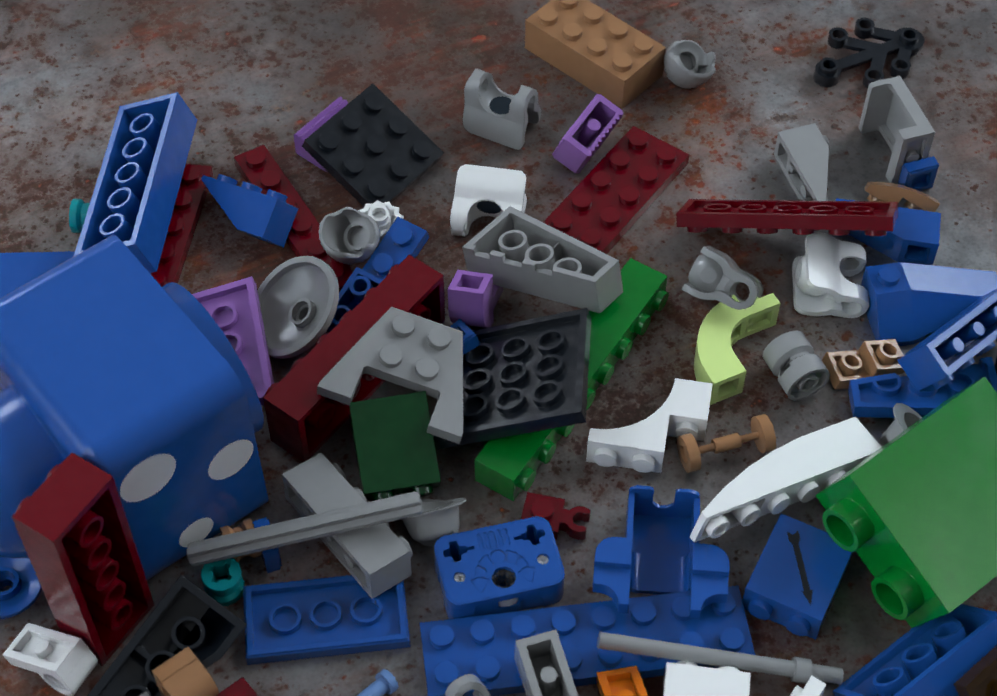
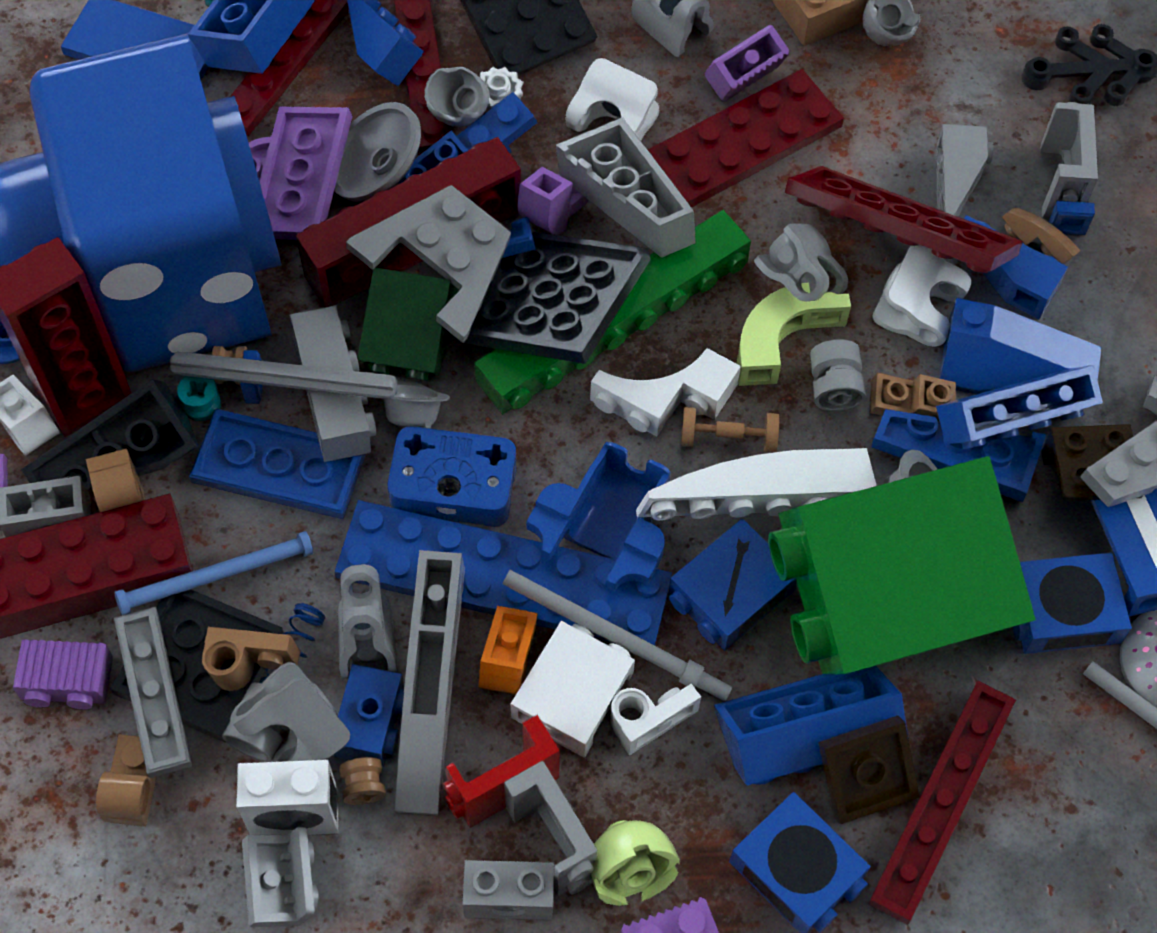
camera: 20 degrees right, 10 degrees up
dark red plate [520,492,591,540] -> none

